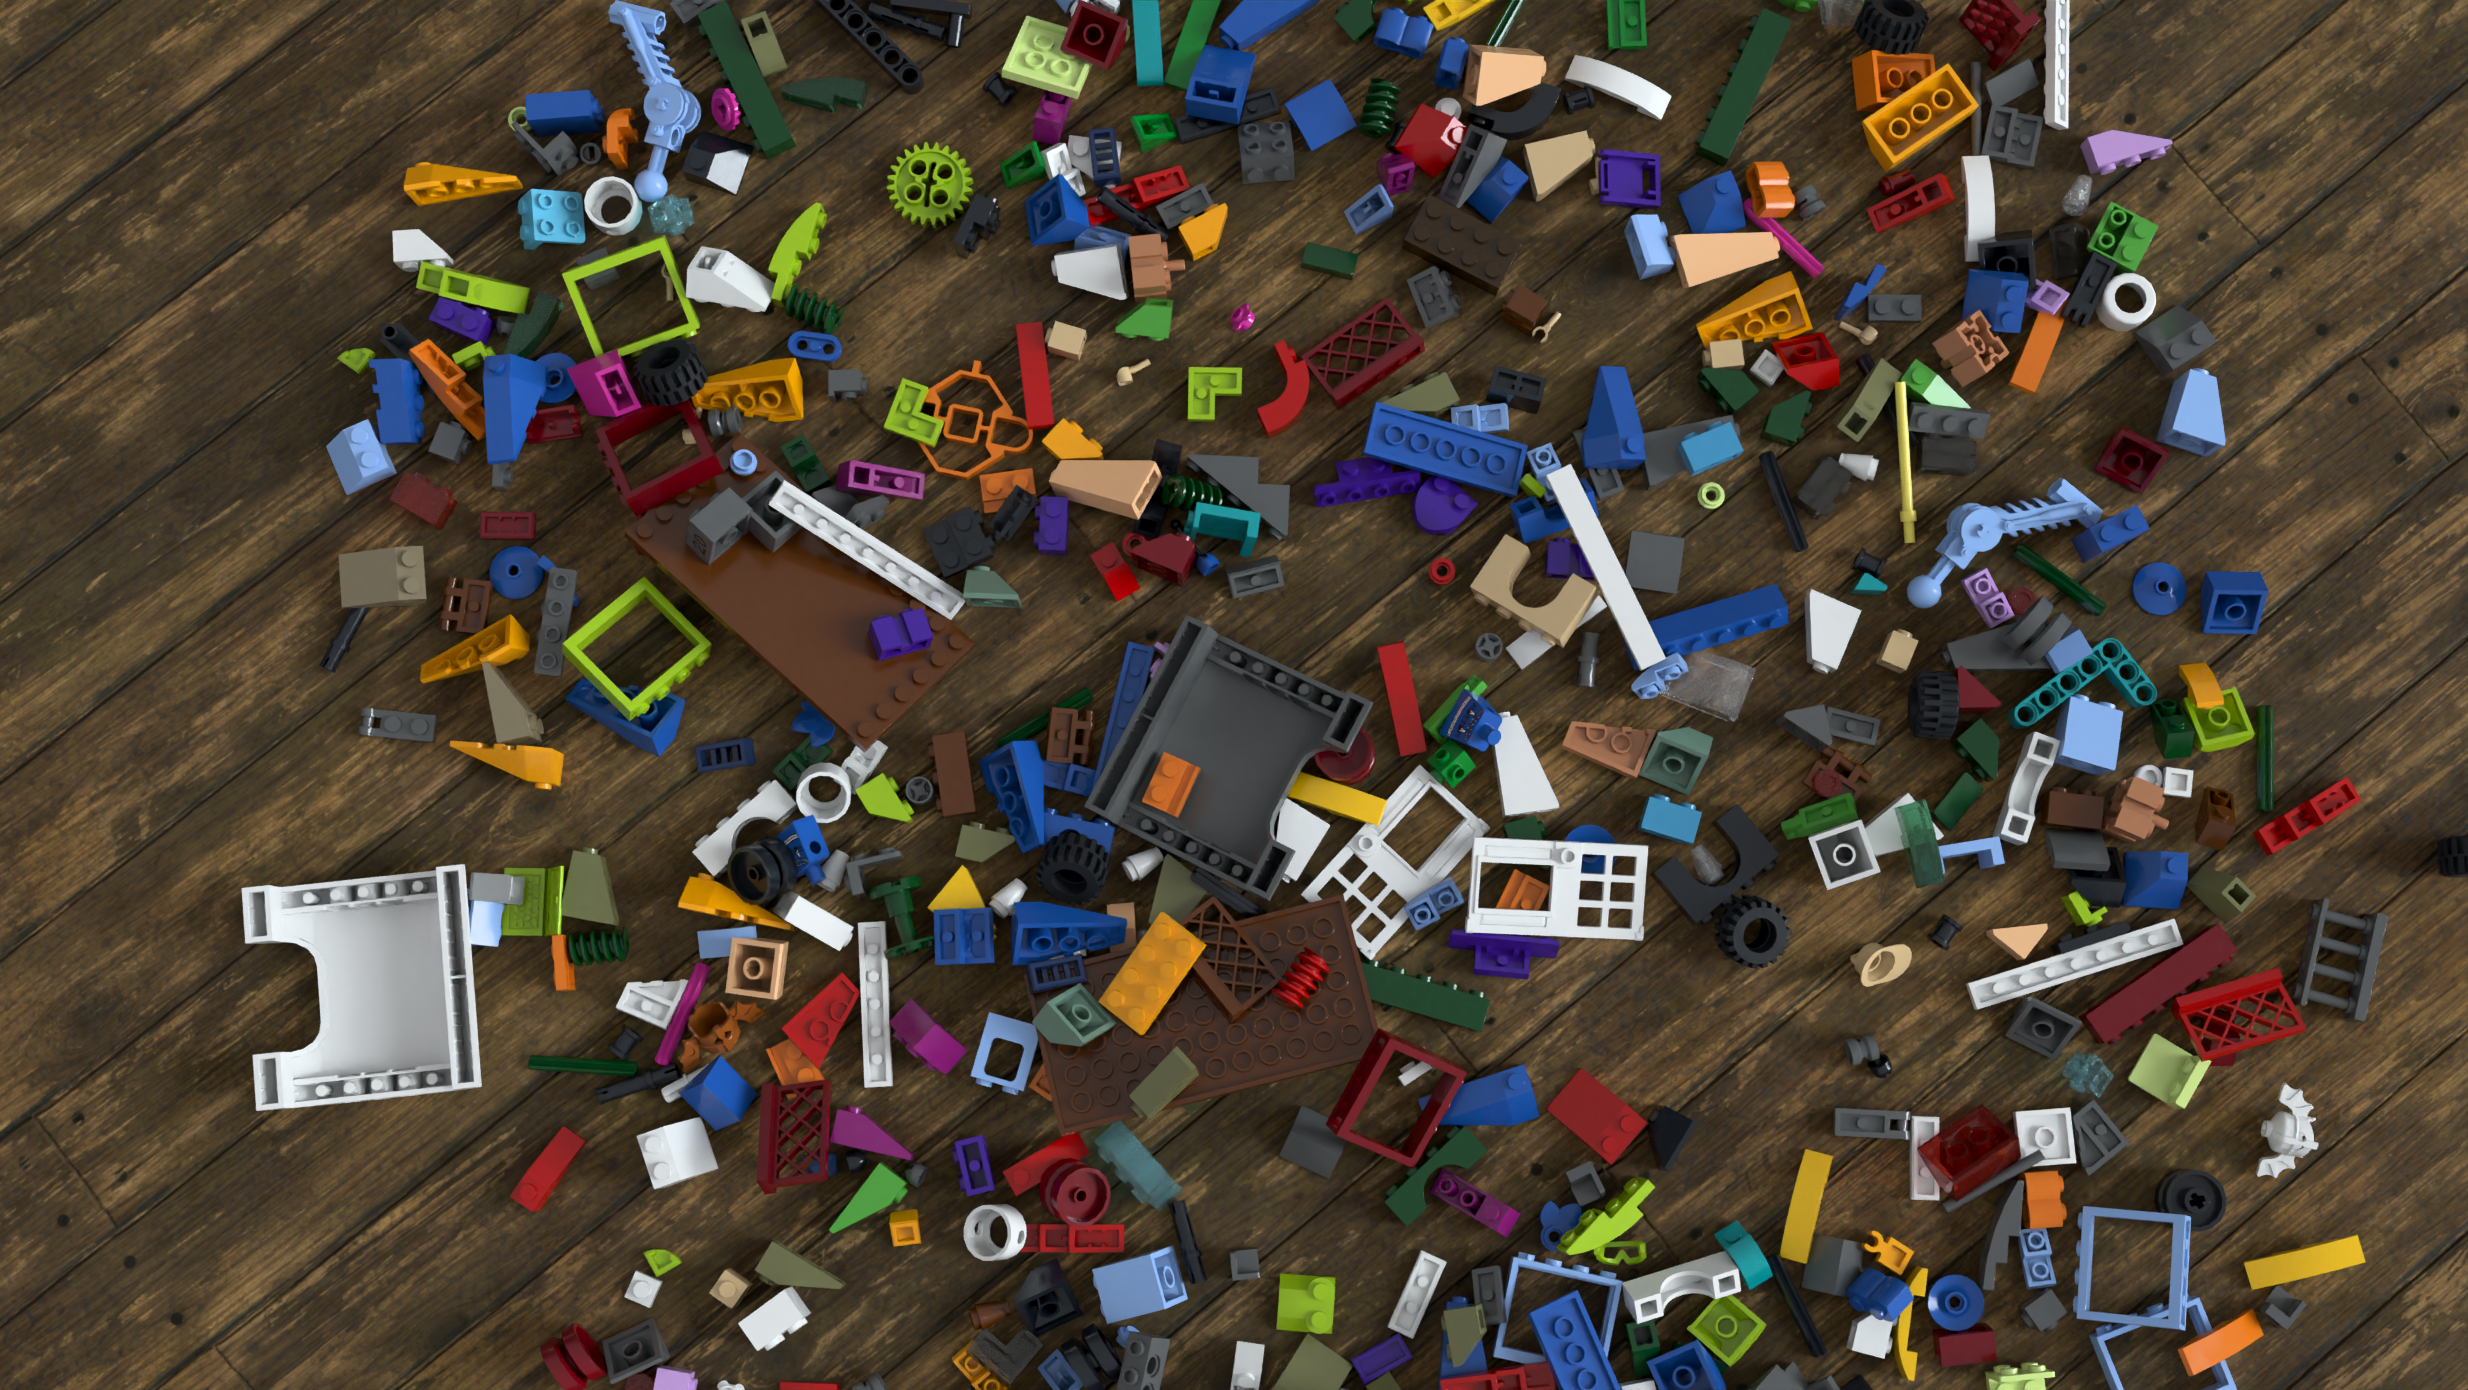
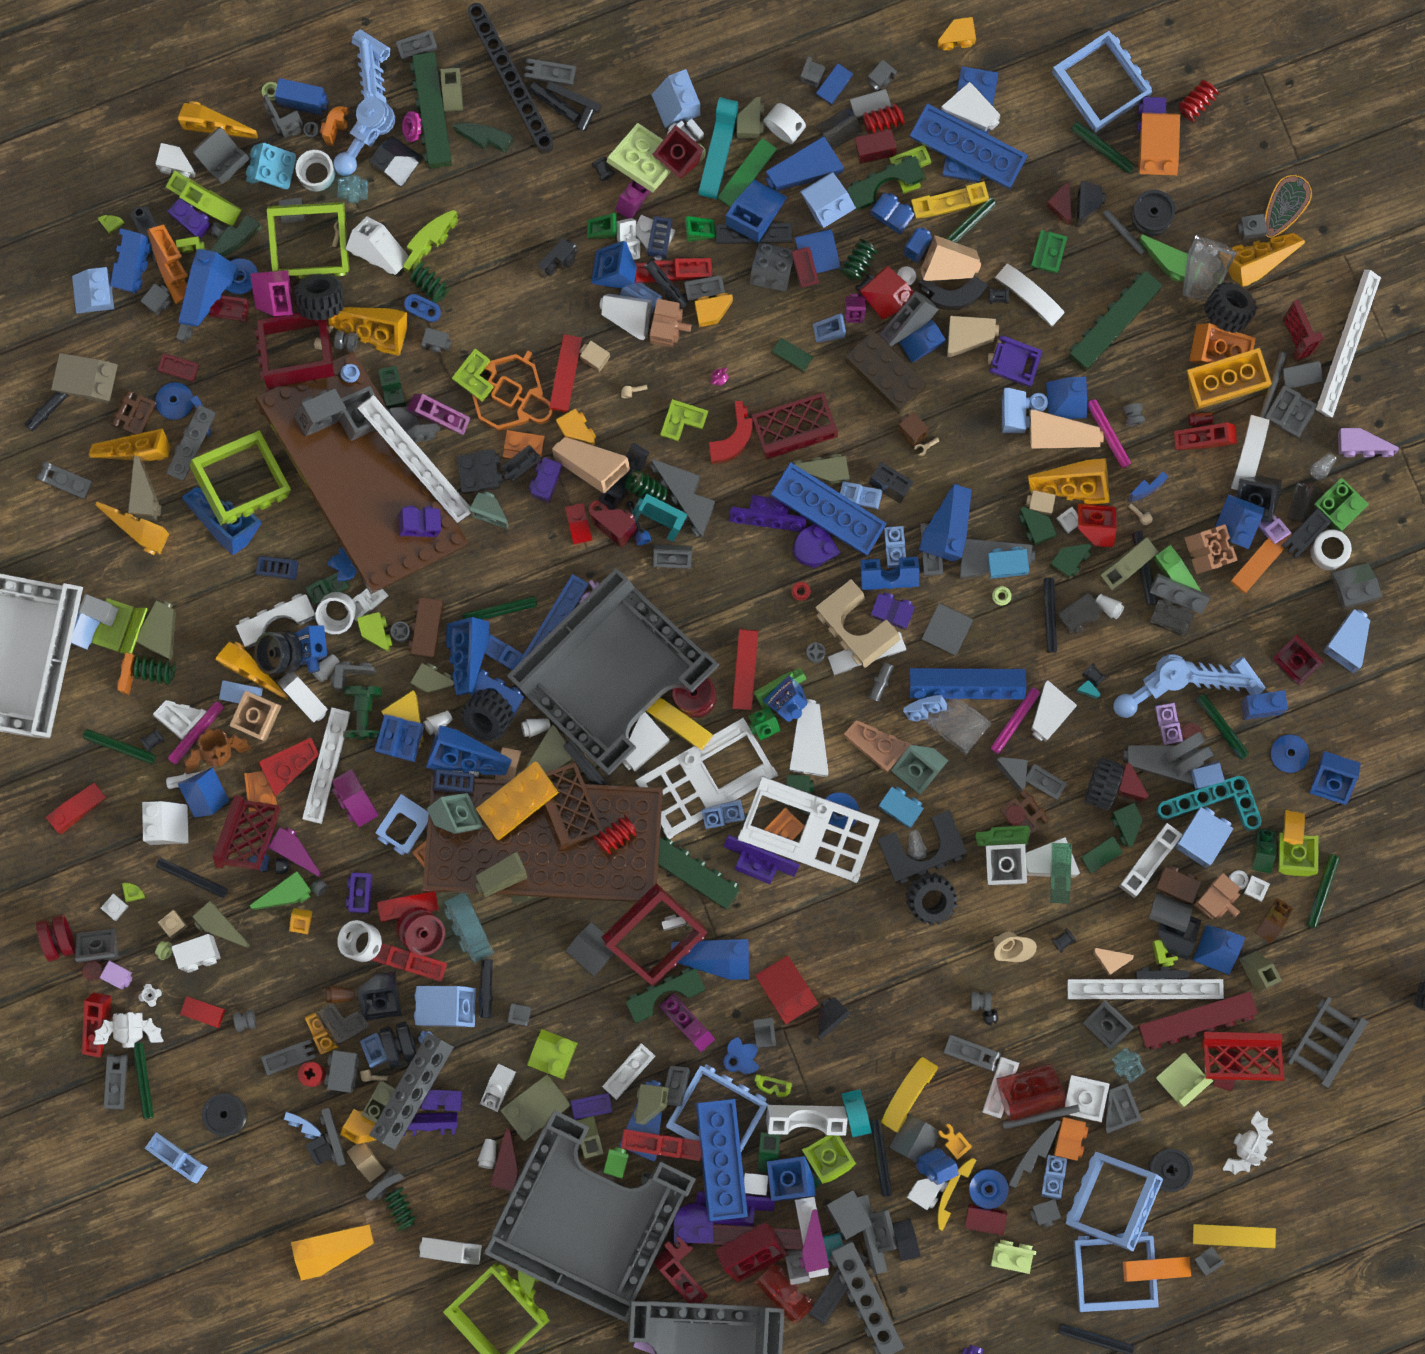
camera: 20 degrees right, 0 degrees up
clear red brick [389,472,458,530] -> none
black pin [596,1062,681,1105] -> none
lime gear [887,142,973,228] -> none
reddish brown plate [1044,706,1097,765] -> none
bright green slope [1115,297,1173,341] -> none
orange plate [1142,752,1200,818] -> none
dark grey bracket [1407,266,1462,329] -> none
lime tile [1519,474,1546,498] -> none
white tile [1546,464,1666,671] -> none
lime slope [1556,1176,1655,1255] -> none
orange brick [1745,162,1795,218] -> none
dark grey plate [1866,294,1922,323] -> none
tan brick [1876,629,1918,674] -> none
light yellow bar [1895,382,1917,543] -> none
light blue window [1920,836,2005,878] -> none
red slope [2253,777,2361,856] -> none
none -> yellowish green plate [155,941,173,960]
none -> black axle [156,858,228,898]
none -> dark grey bracket [193,127,250,184]
none -> dark red tile [791,246,819,288]
none -> light blue slope [800,172,855,228]
none -> dark pink axle [991,688,1040,754]
none -> light blue plate [1030,393,1048,411]

